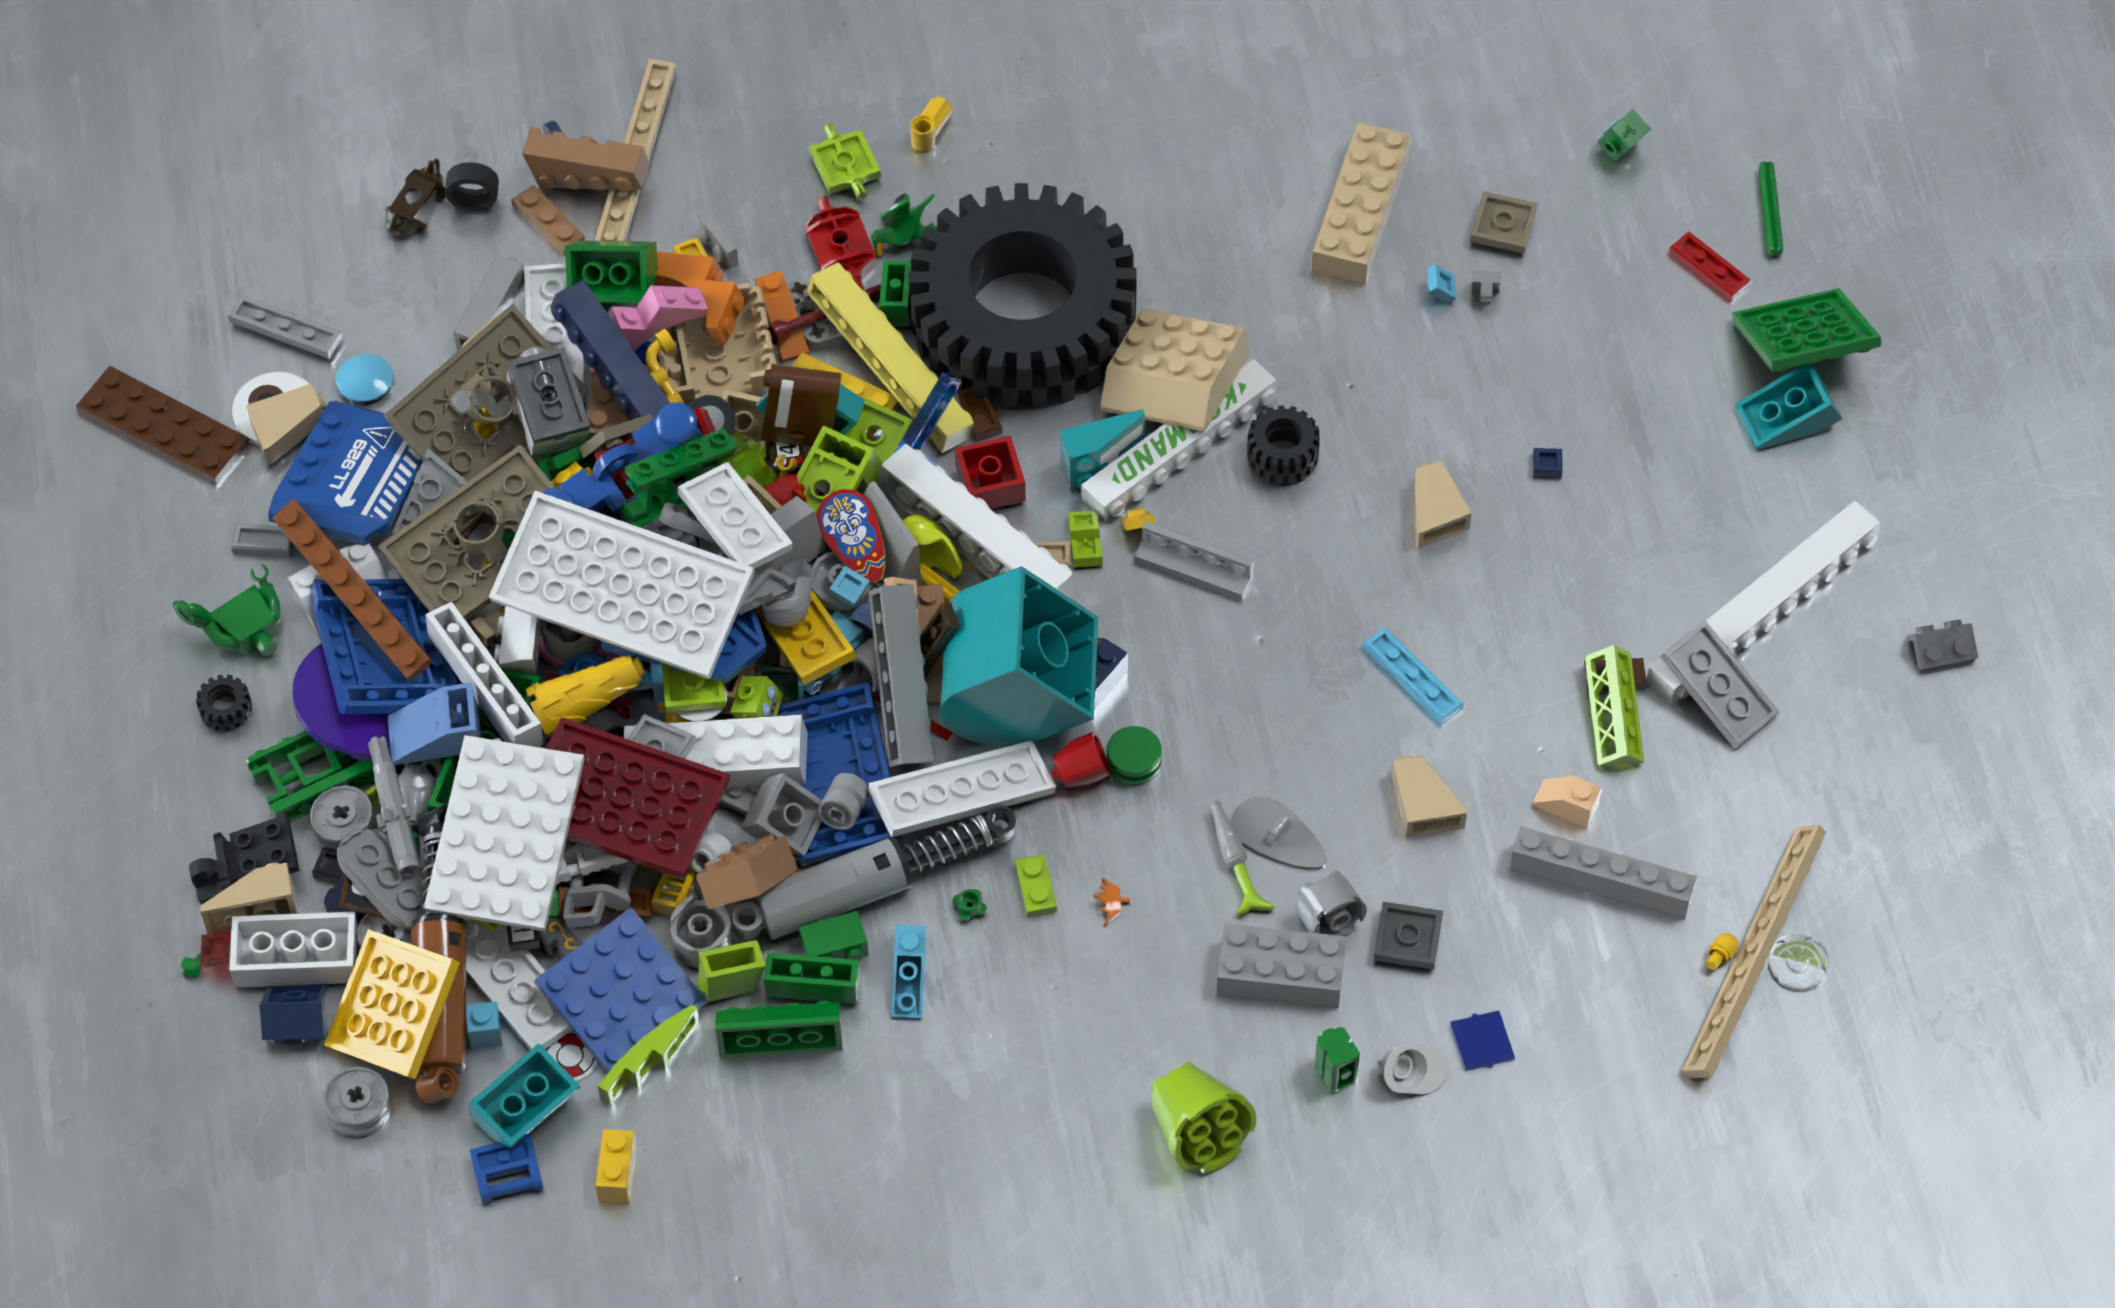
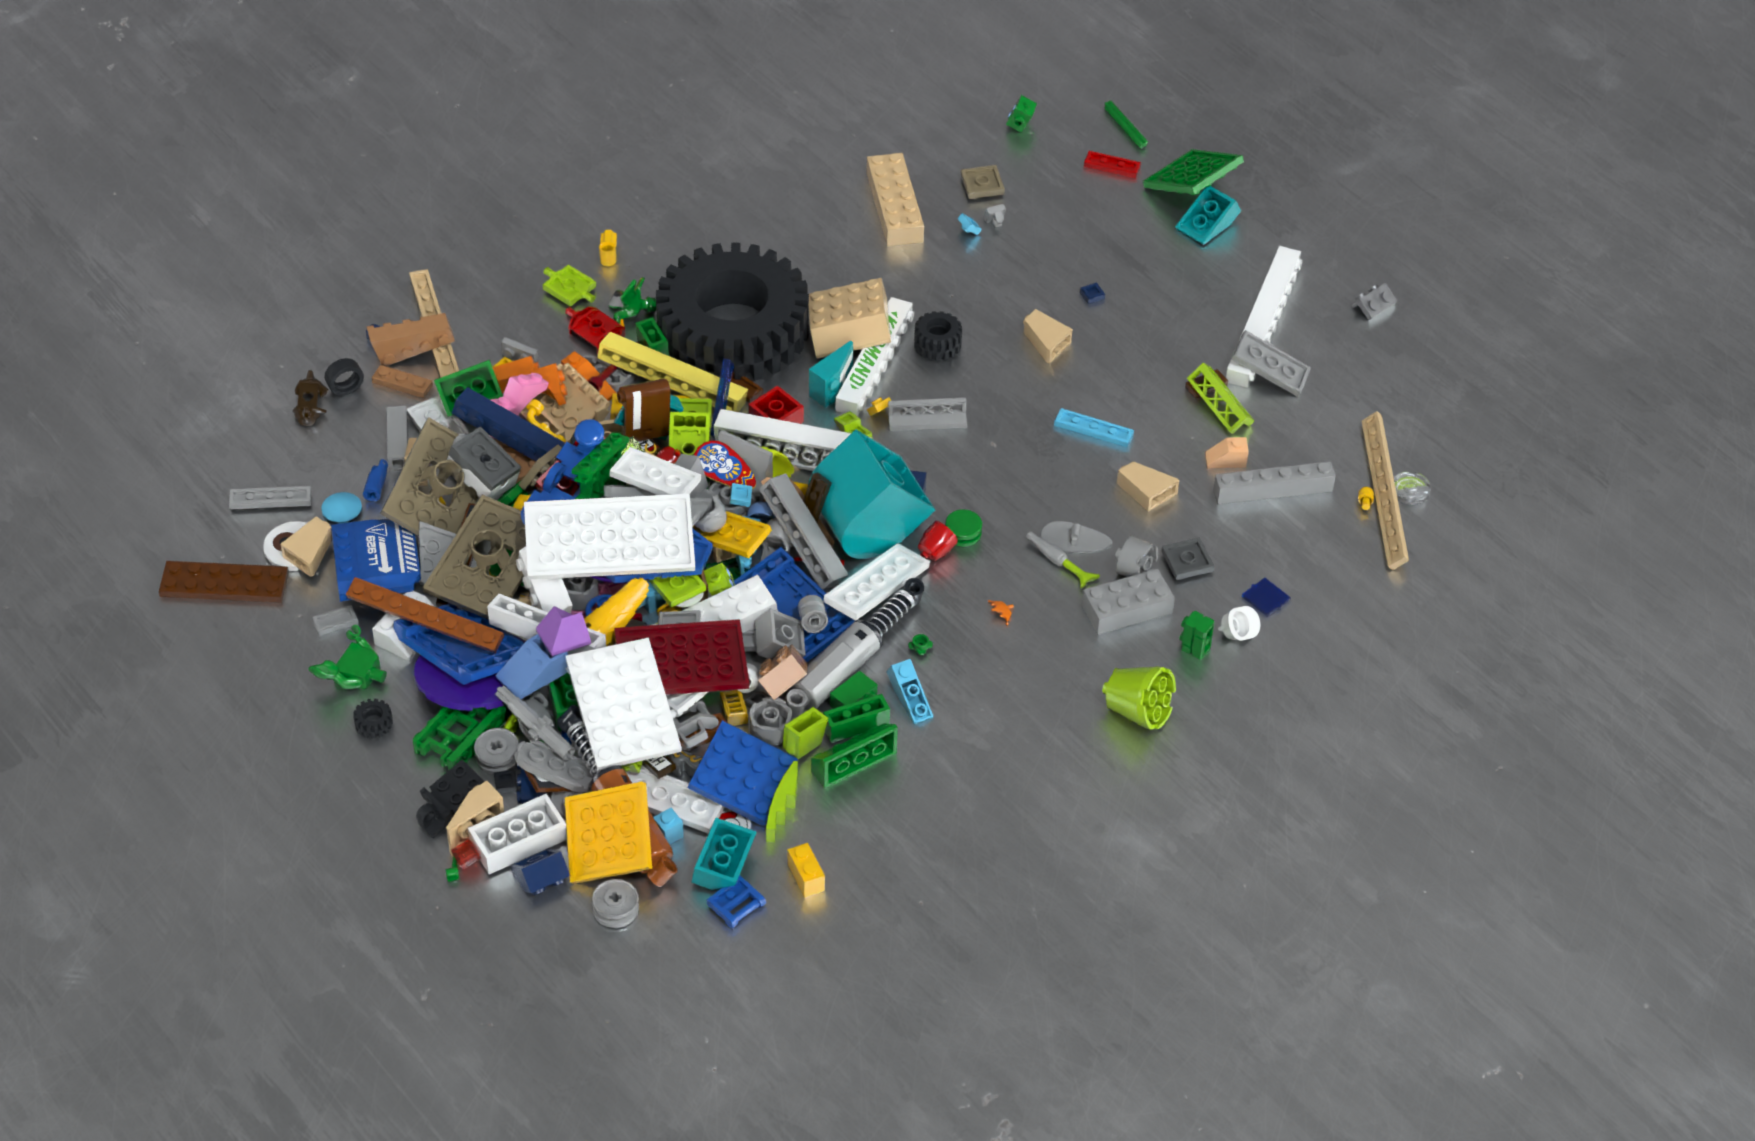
camera: 30 degrees left, 10 degrees down
lime plate [1015,854,1057,918] -> none
none -> blue piece [363,459,388,502]
none -> medium lavender slope [536,606,591,656]

